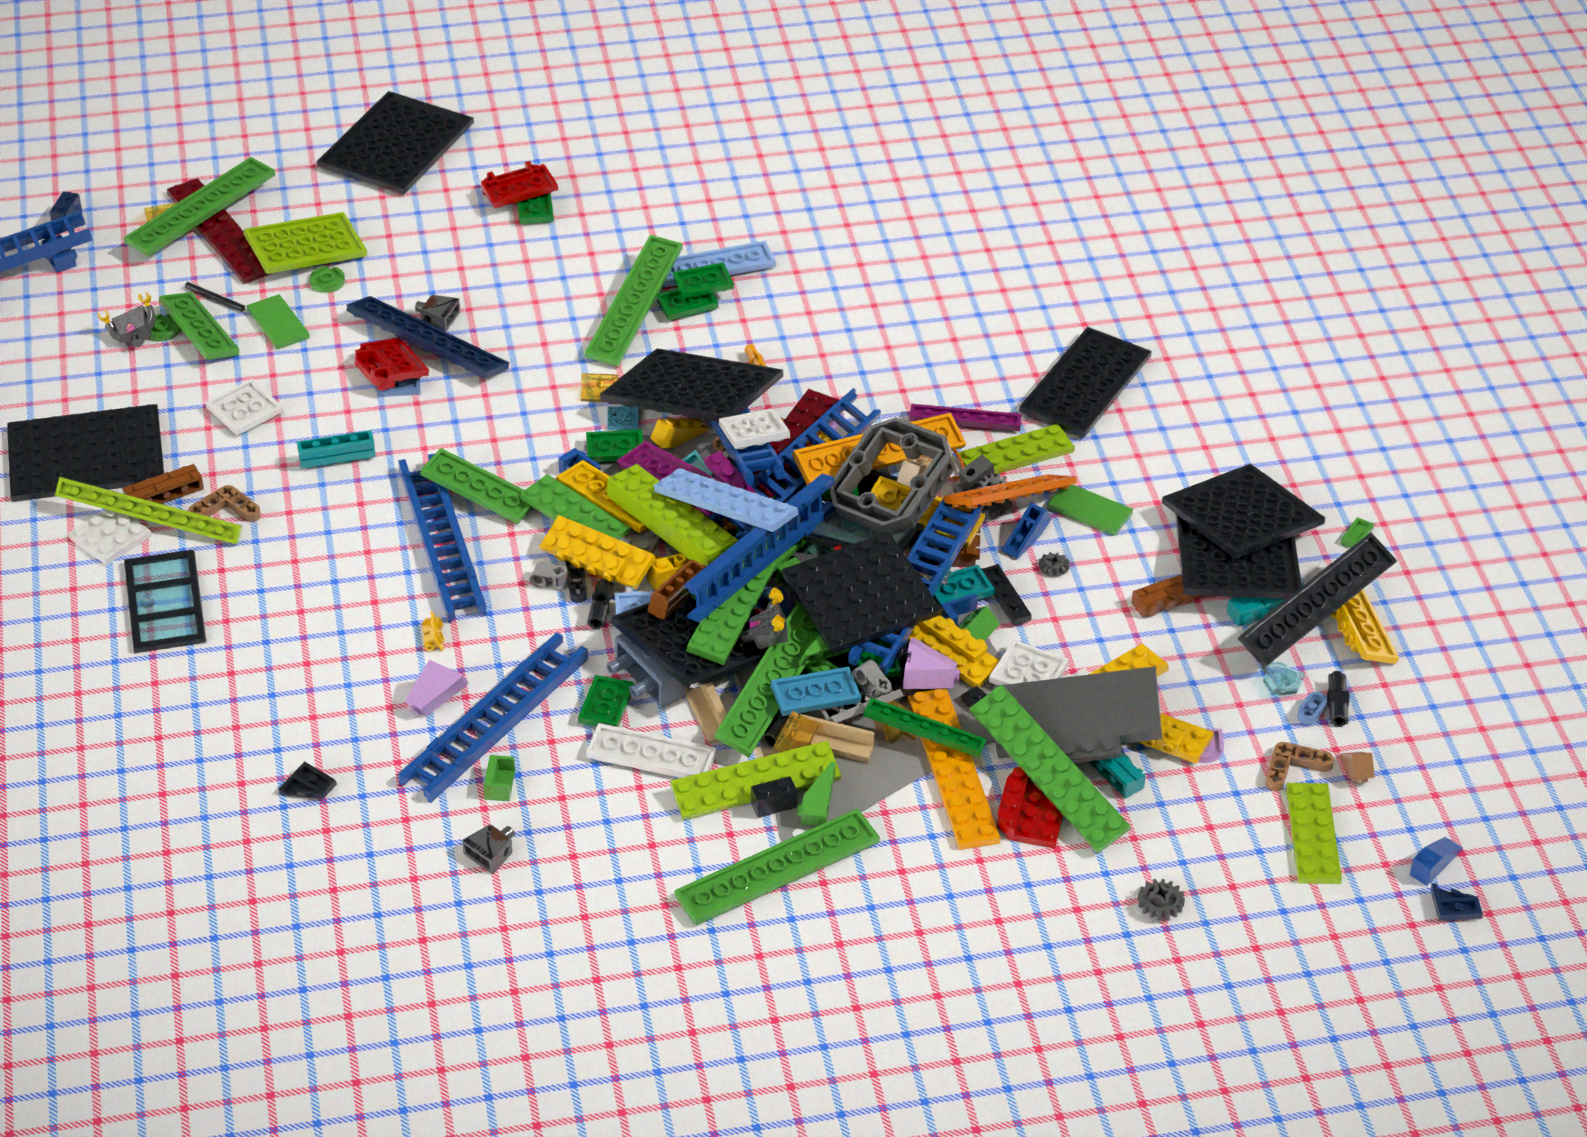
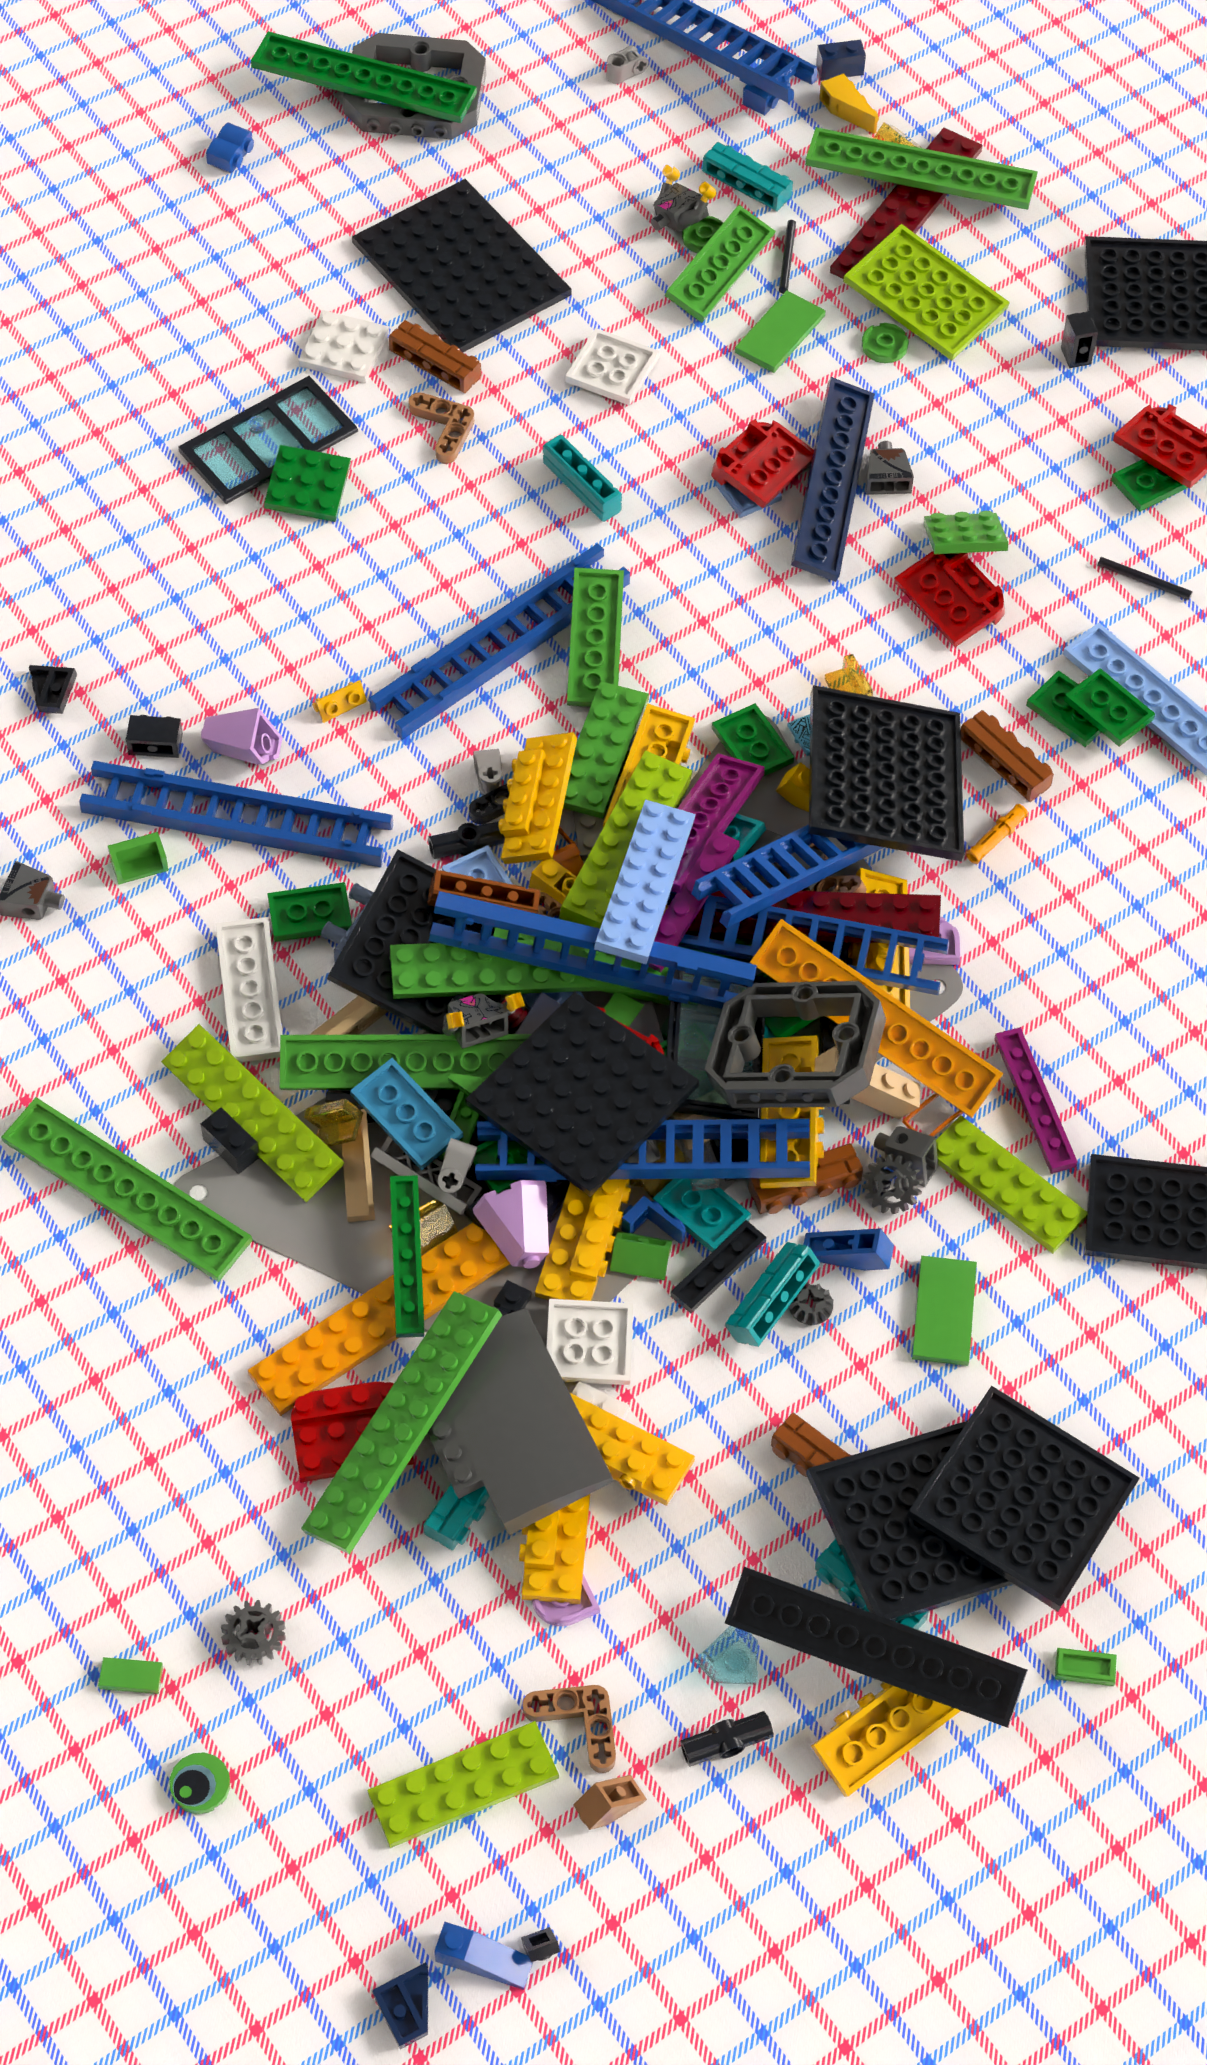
camera: 65 degrees right, 15 degrees up
lime plate [55,477,242,544] -> none
blue bracket [558,448,601,473] -> none
bright green plate [585,235,683,367] -> none
white plate [719,408,790,449] -> none
bright green slope [797,762,835,826] -> none
orange plate [944,474,1077,508] -> none
medium blue plate [1297,692,1327,724] -> none
none -> bright green tile [98,1657,163,1694]
none -> black brick [126,715,183,758]
none -> tile [169,1752,230,1814]
none -> green plate [264,445,351,522]
none -> black plate [521,1927,561,1963]
none -> teal brick [702,142,793,212]
none -> teal brick [725,1242,820,1347]
none -> yellow slope [819,73,879,134]
none -> red plate [894,551,1005,648]
none -> bright green plate [924,511,1008,554]
none -> dark orange brick [961,710,1054,802]
none -> black brick [1061,311,1098,368]
none -> black bar [1097,557,1193,600]

